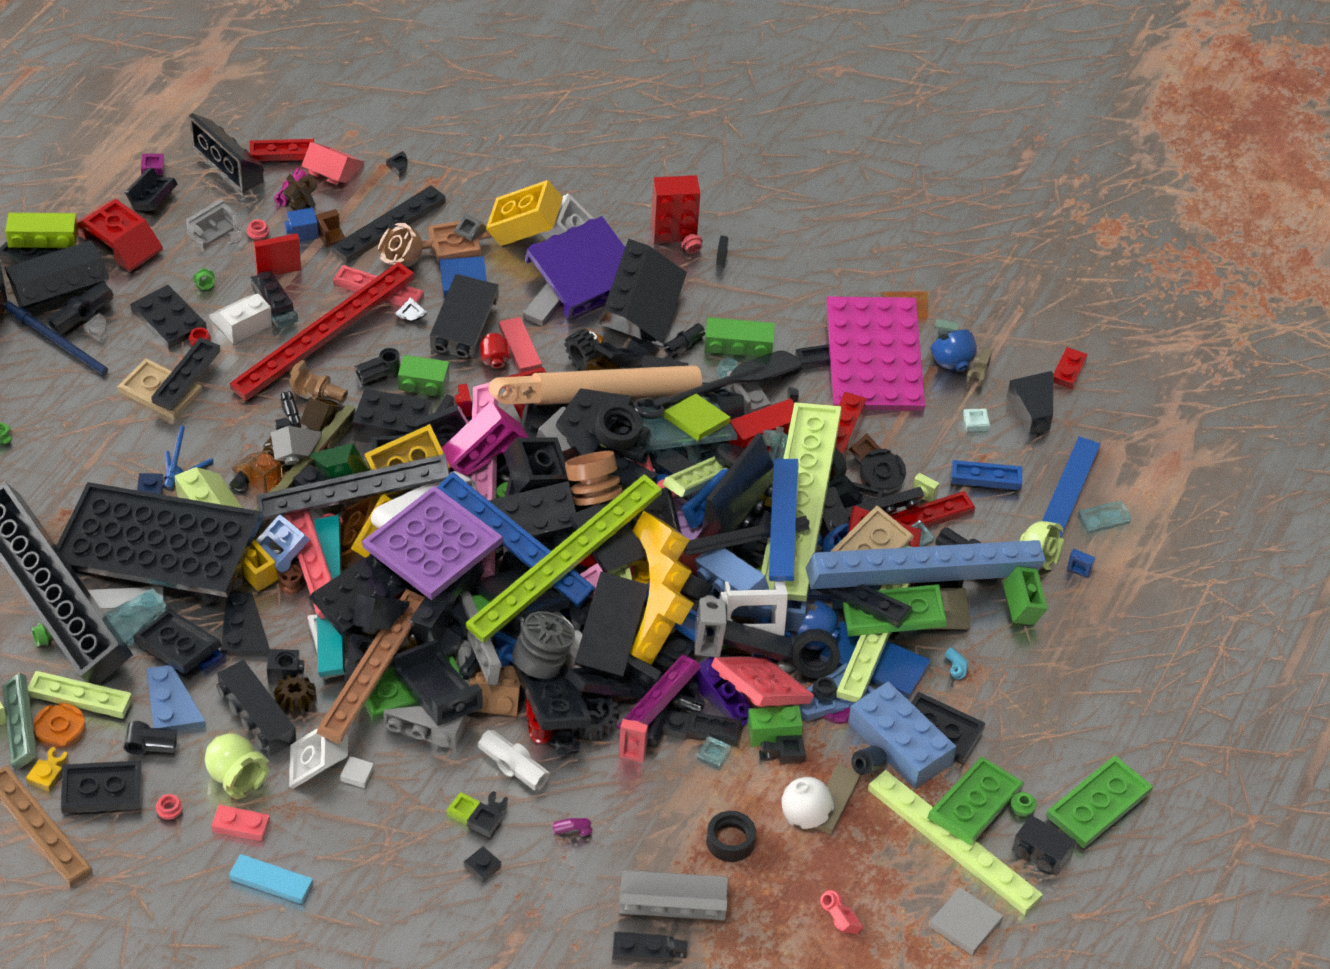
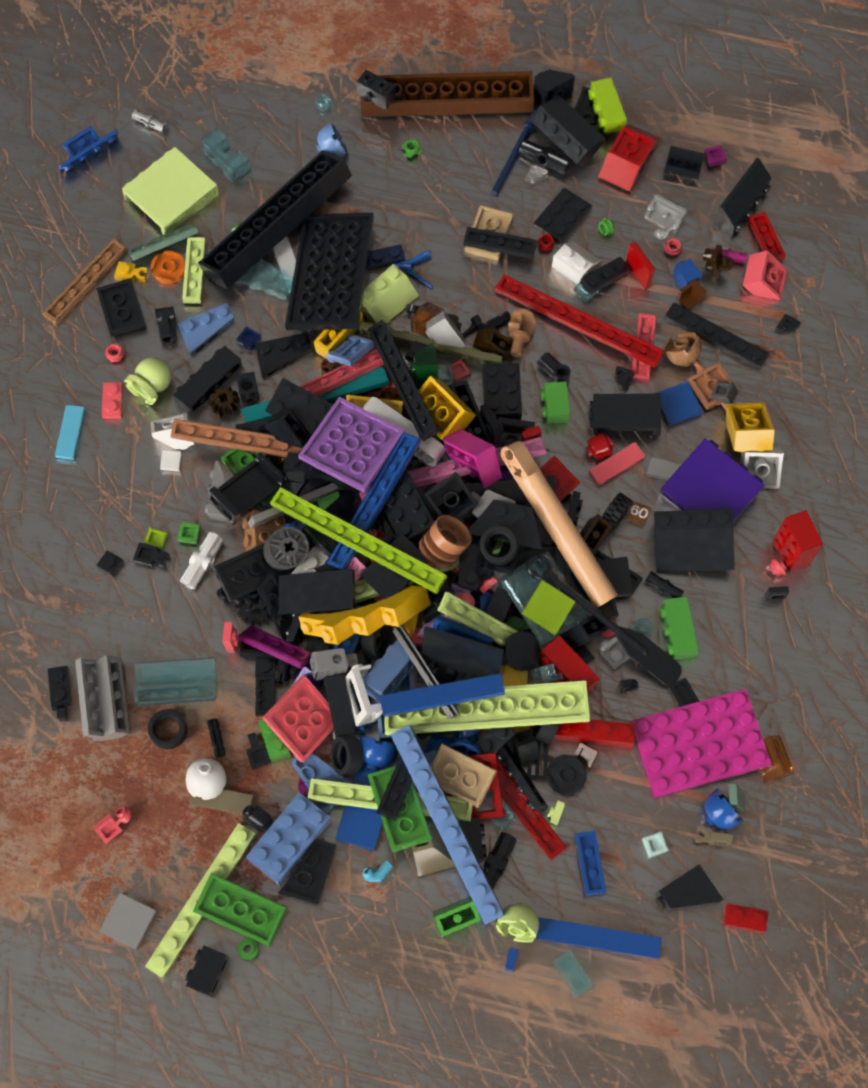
camera: 80 degrees right, 20 degrees up
black tile [133,609,221,674] -> none
magenta arm [553,818,593,836] -> none
black slope [594,339,660,368] -> none
clear light blue plate [697,736,731,770] -> none
black plate [812,677,837,701] -> none
bright green plate [1046,755,1153,848] -> none
none -> clear light blue brick [133,657,218,706]
none -> bright green plate [177,522,201,545]
none -> black axle [207,718,226,758]

